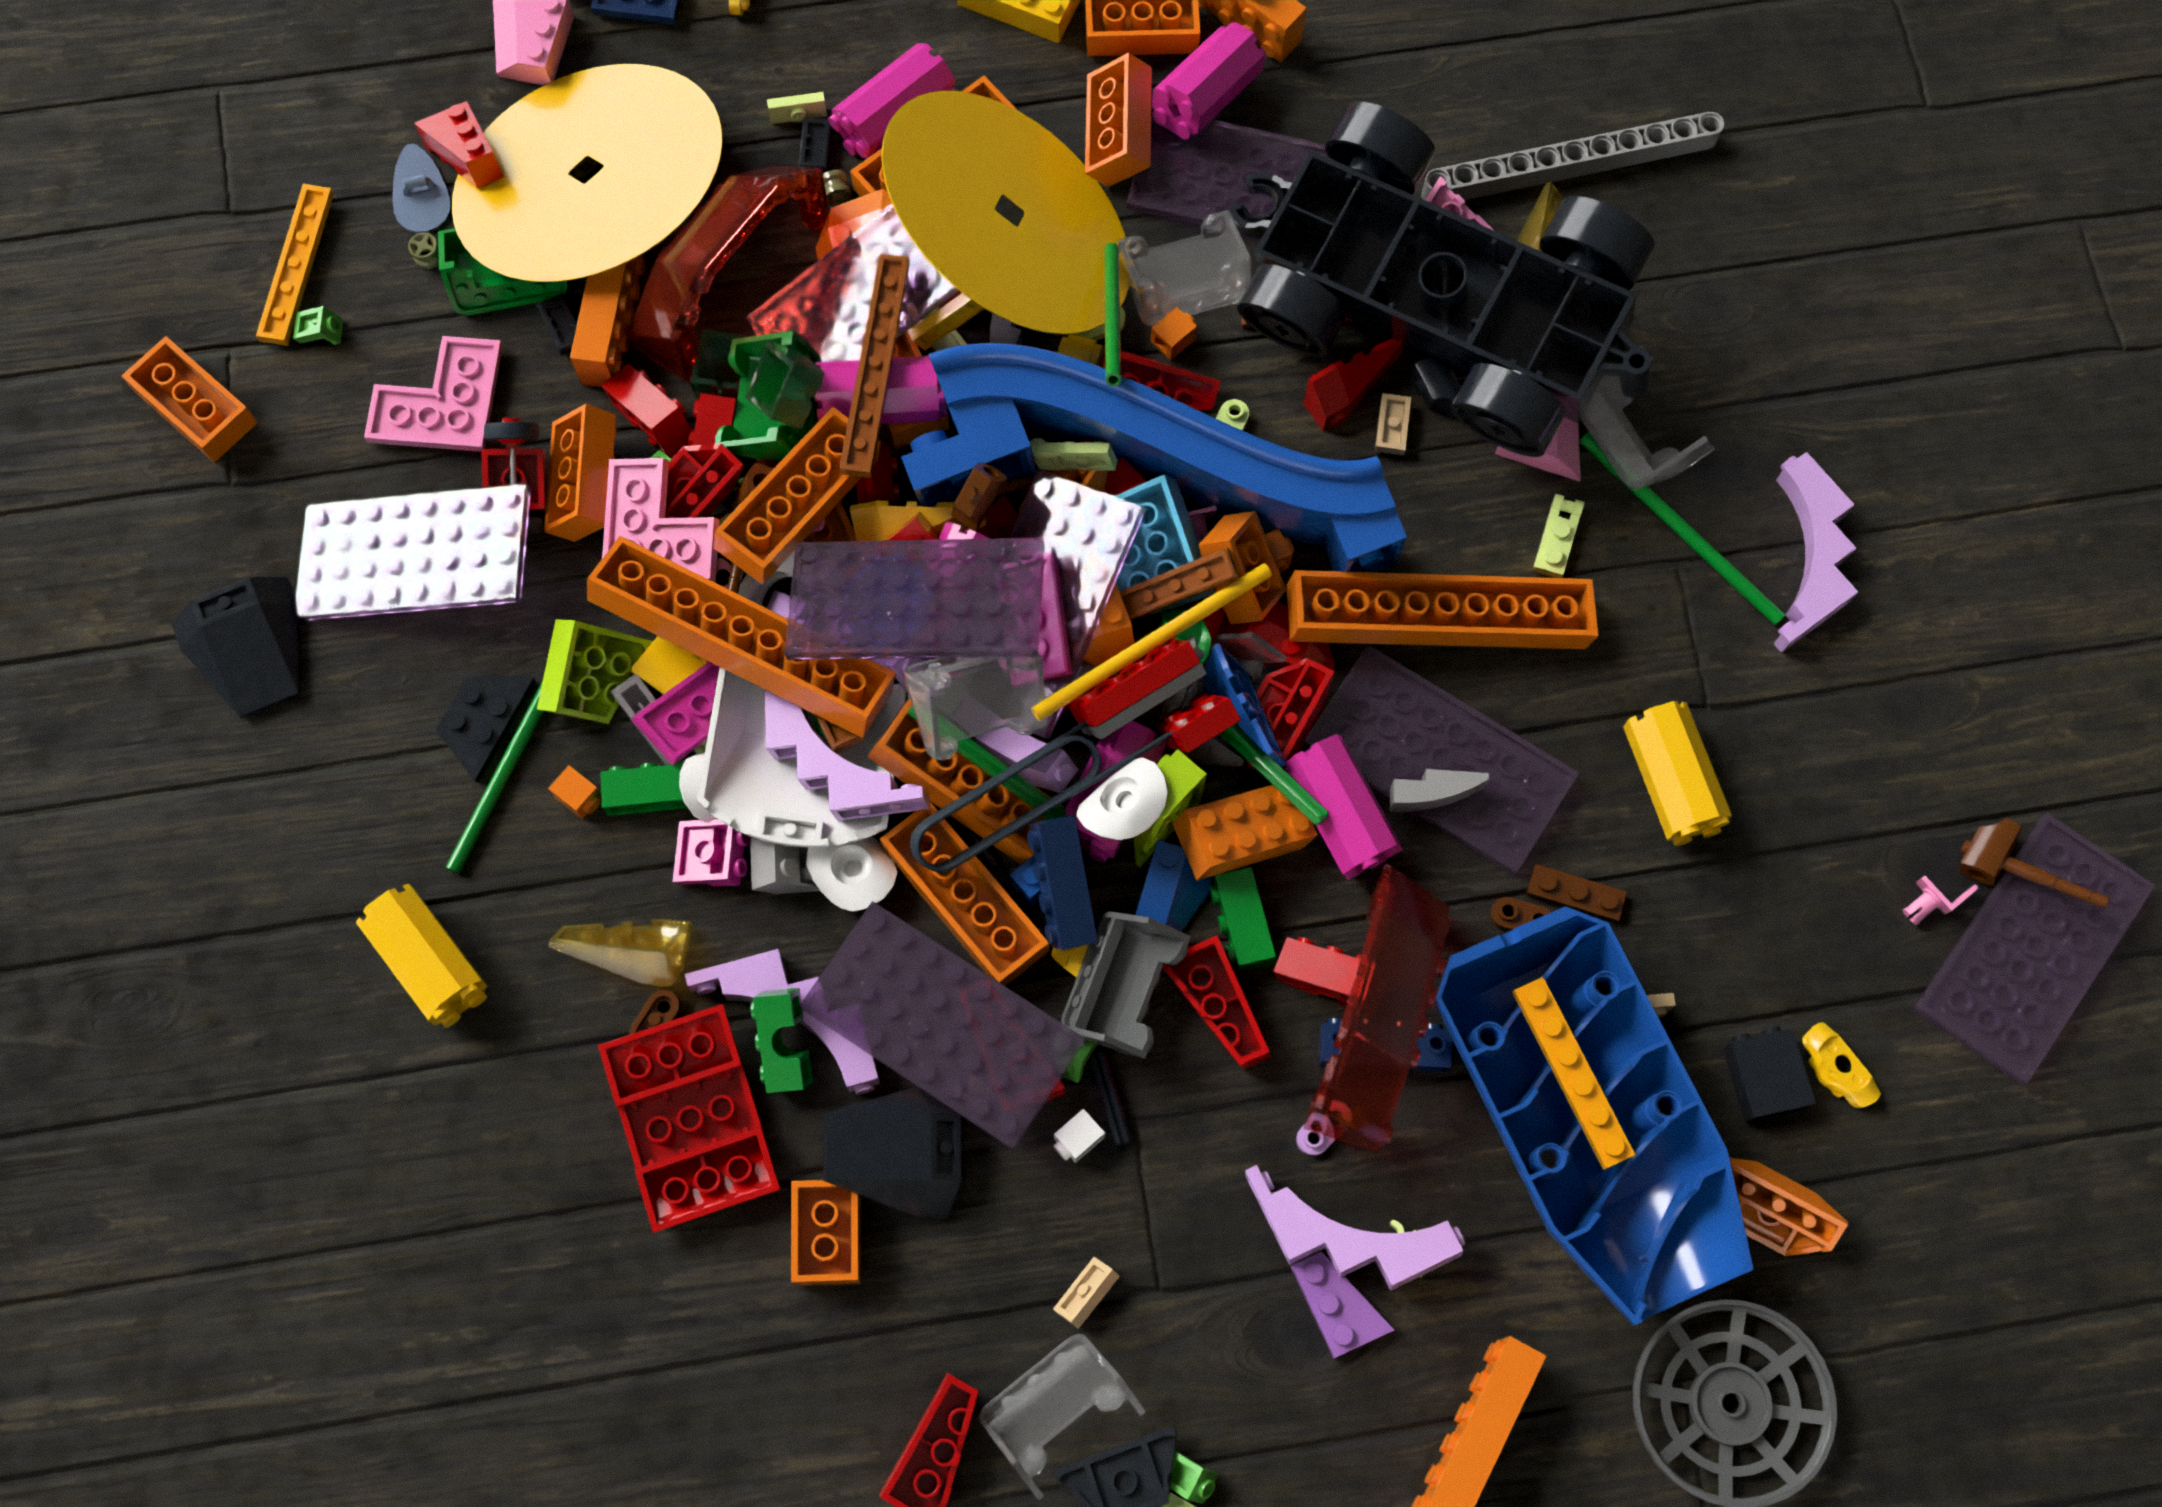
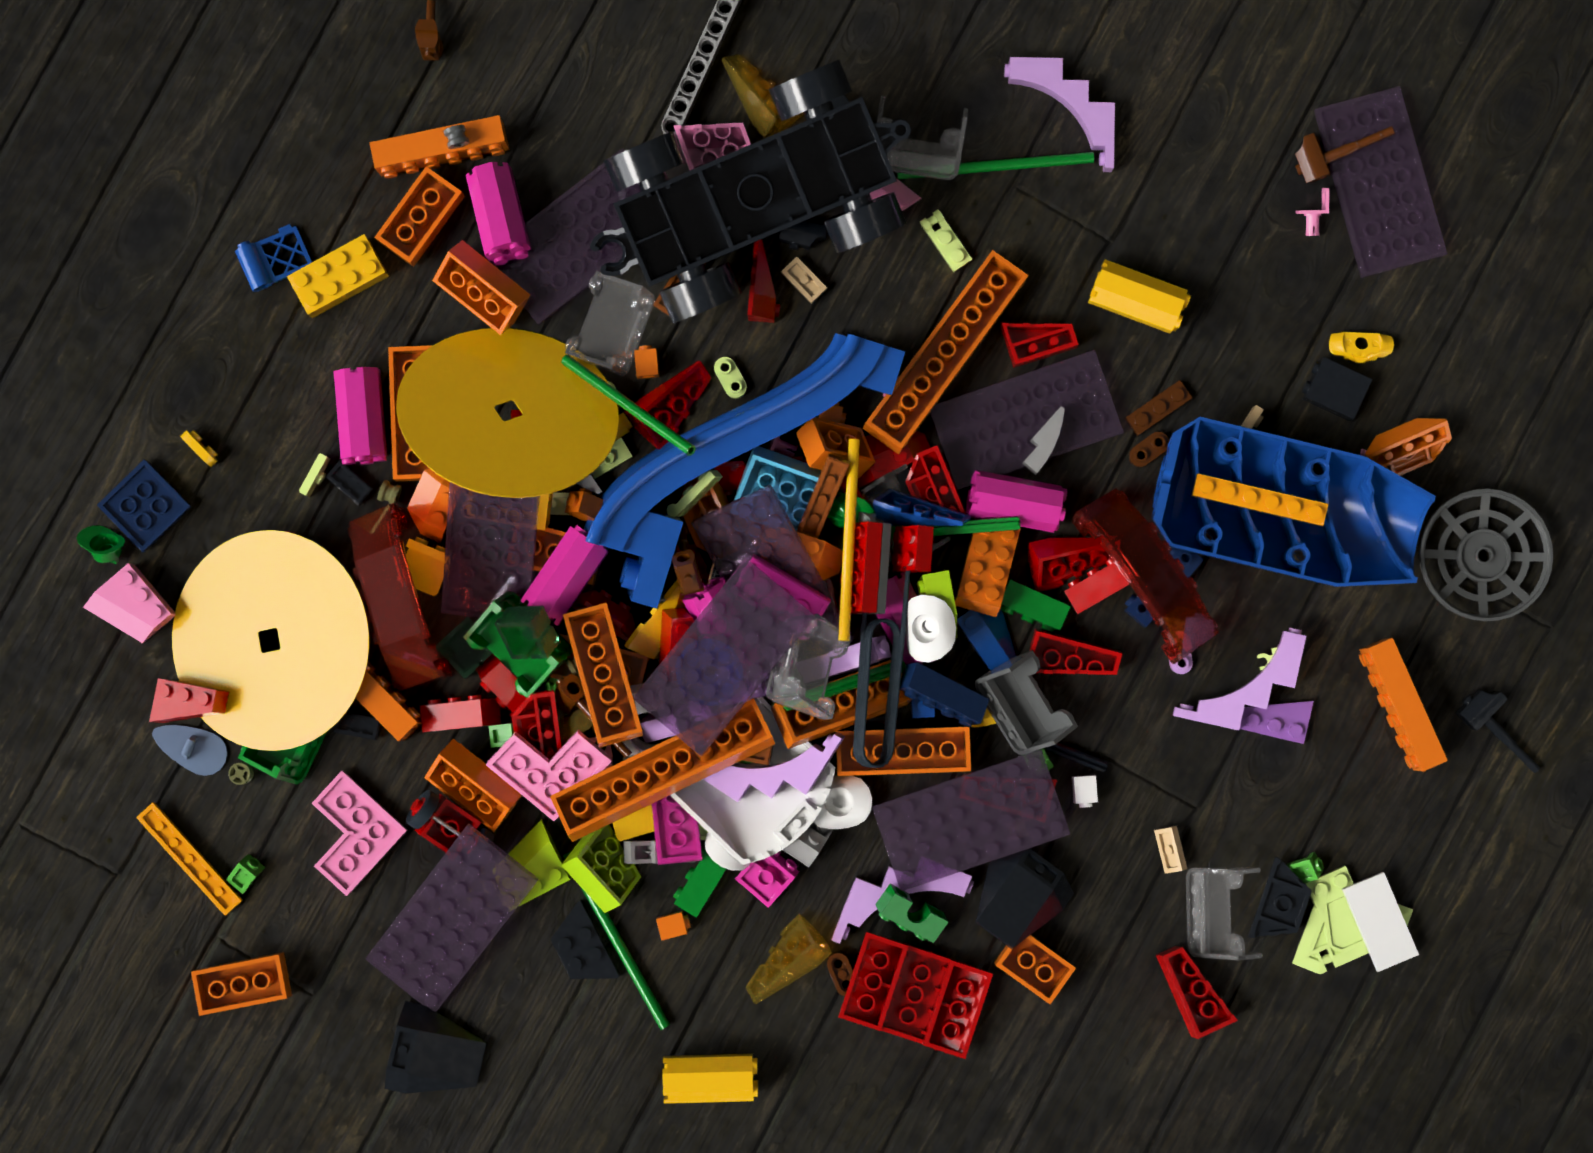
camera: 50 degrees left, 15 degrees up
dark orange plate [839,253,910,478] -> none
none -> yellow bracket [397,537,453,596]
none -> lime wedge [493,819,572,911]
none -> red wedge [1000,323,1079,368]
none -> red wedge [1028,537,1121,592]

